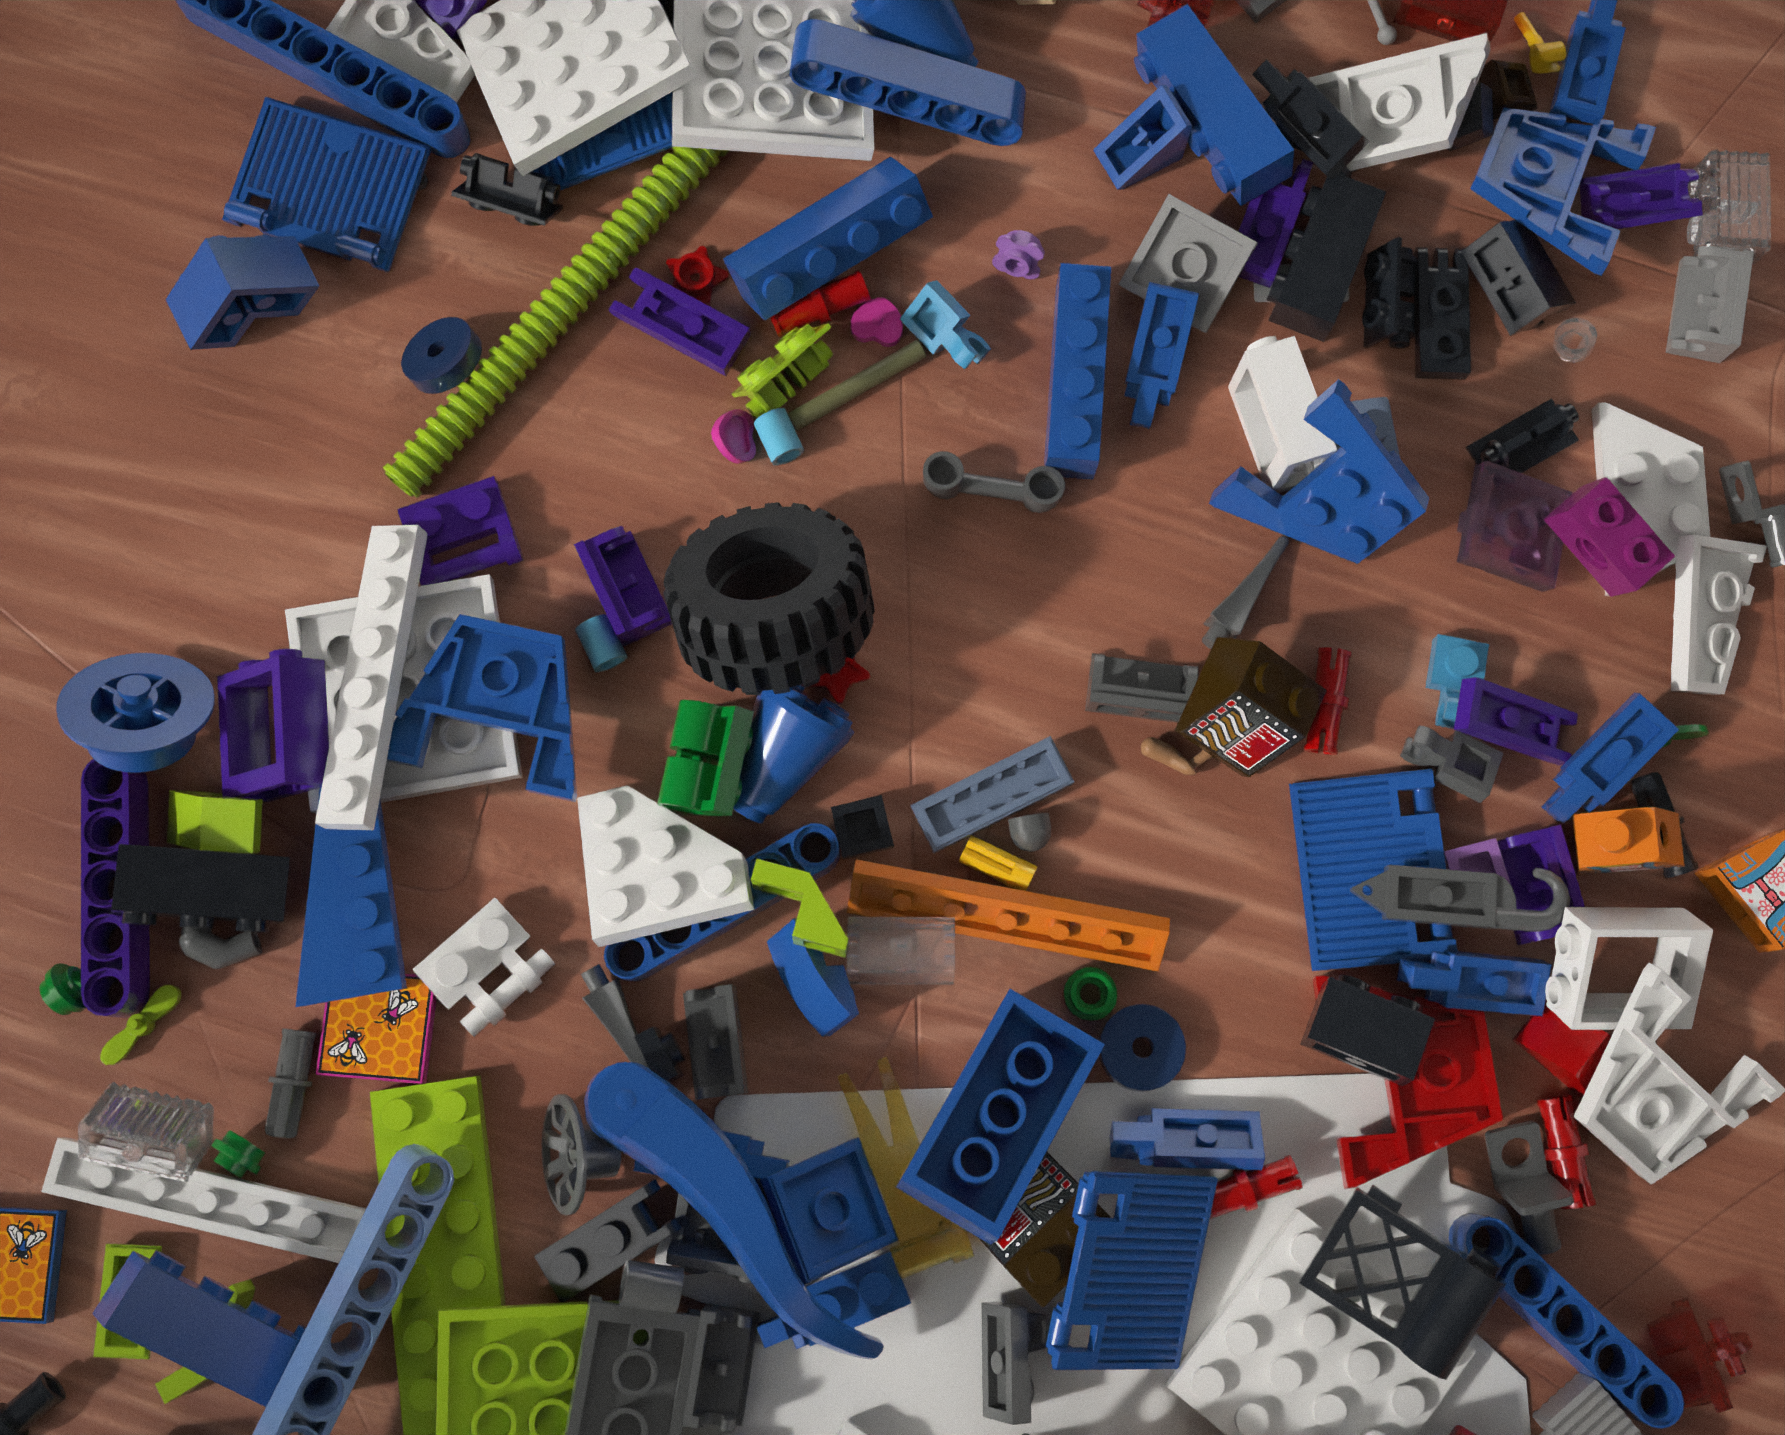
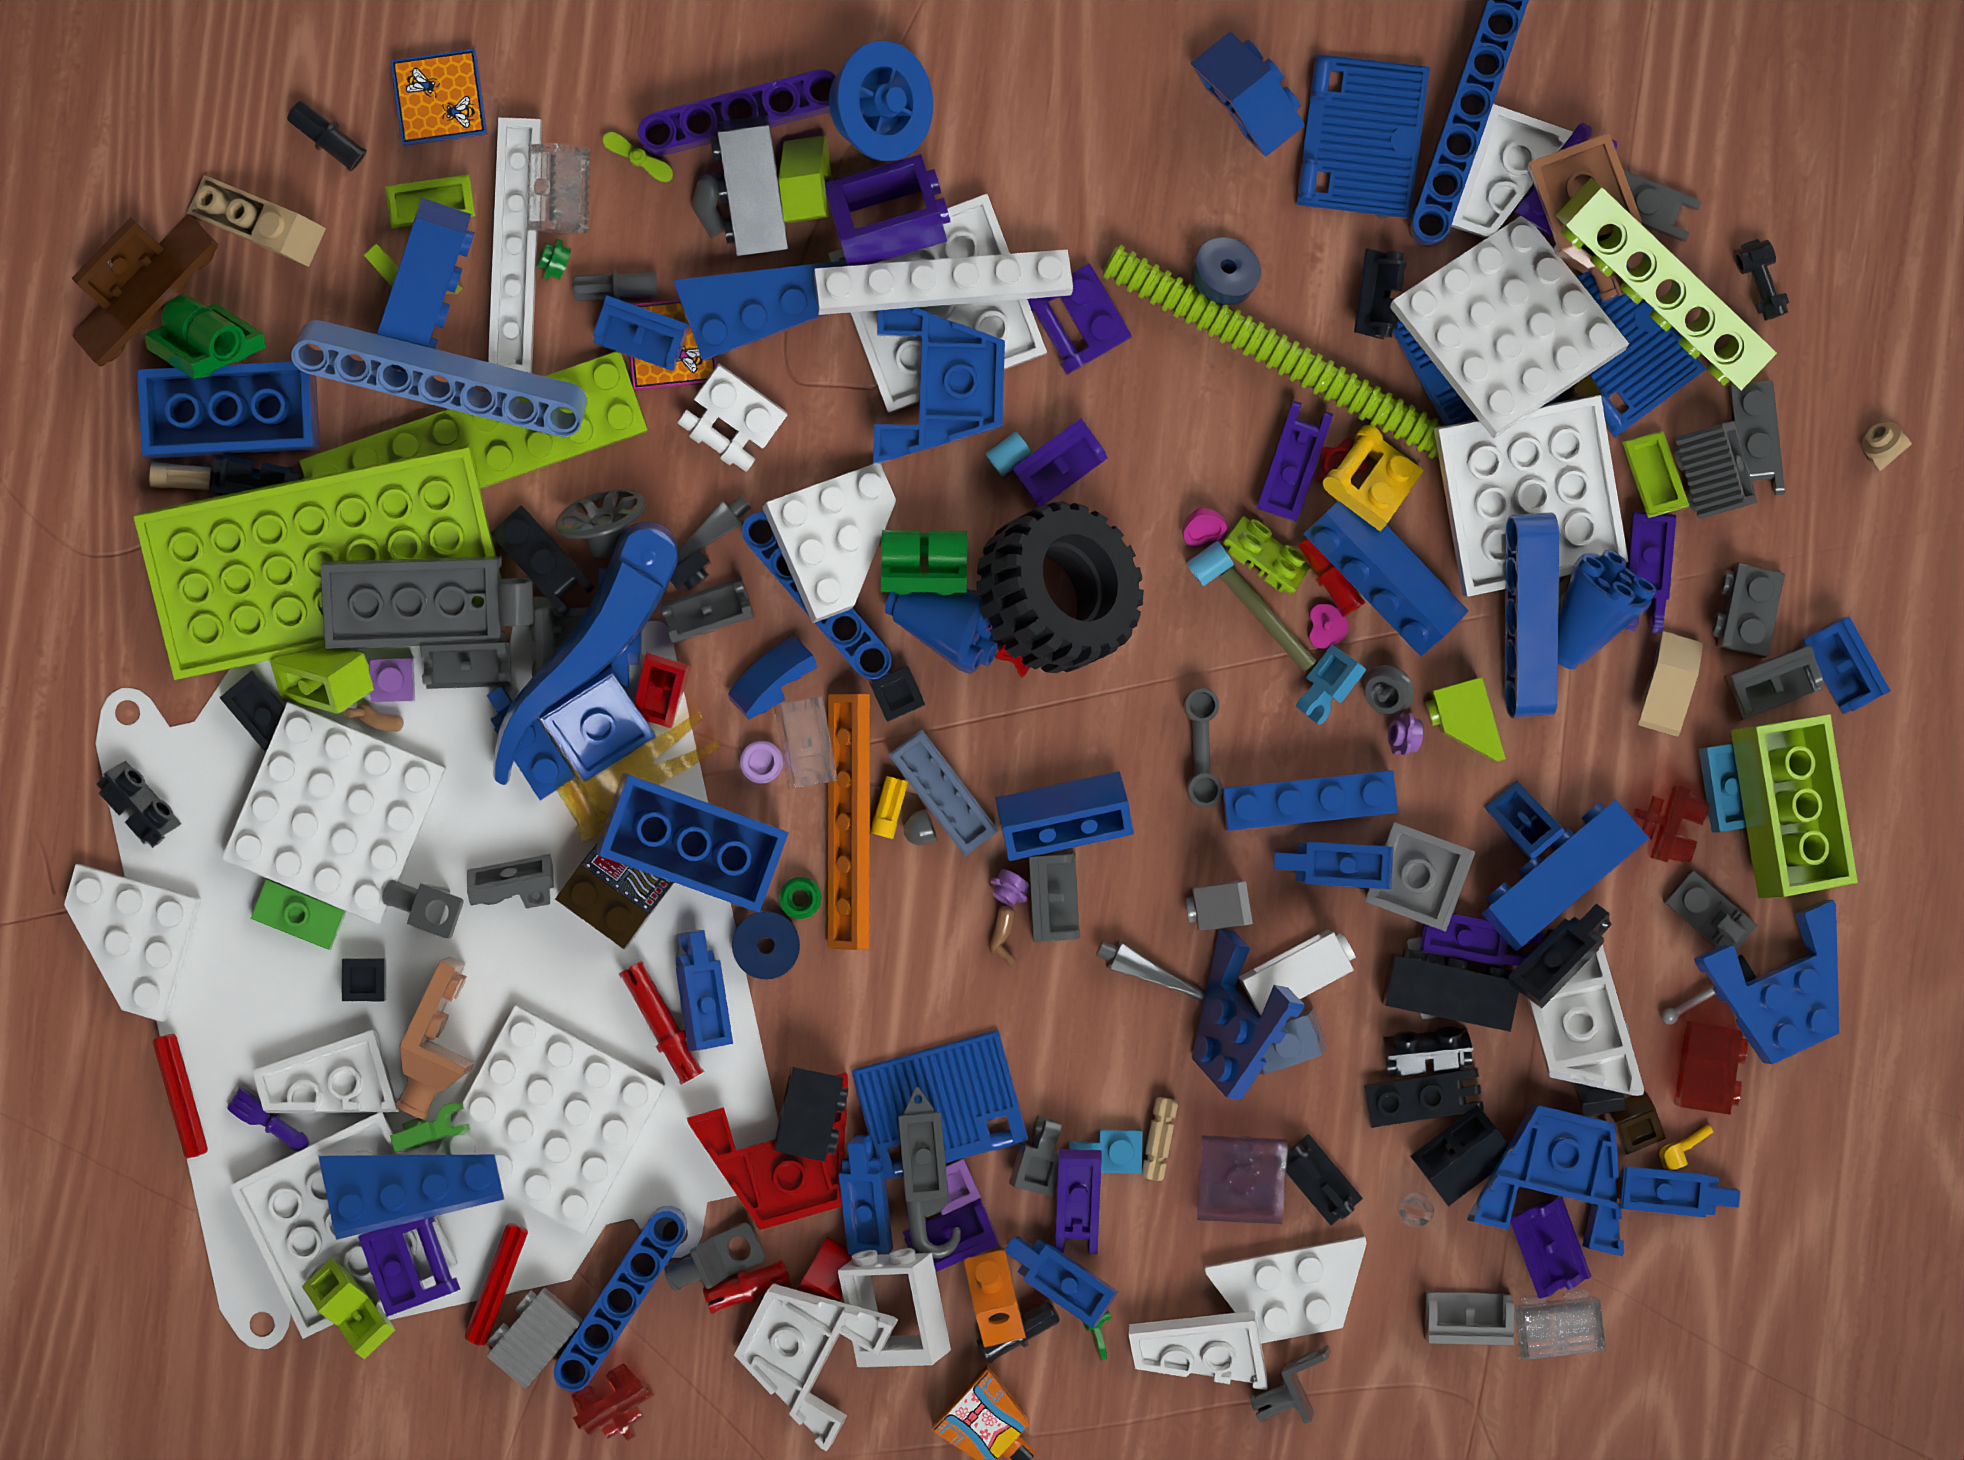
camera: 75 degrees right, 10 degrees up
green plate [39,963,86,1015] -> none
lime slope [751,859,848,958] -> none
blue window [1046,1171,1218,1370] -> none
dark brown slope [1174,637,1327,777] -> none
black piece [1299,1184,1507,1380] -> none
red pin [1304,647,1352,755] -> none
magenta brick [1544,477,1675,597] -> none
none -> blue hinge [593,295,690,372]
none -> red slope [634,652,691,729]
none -> lavender tile [740,741,783,783]
none -> medium lavender plate [990,869,1030,907]
none -> blue brick [995,771,1134,861]
none -> tan axle [1142,1097,1178,1181]
none -> light grey slope [1185,879,1253,931]
none -> yellow plate [1323,425,1424,532]
none -> dark grey hat [1364,665,1414,714]
none -> lime slope [1425,677,1506,761]

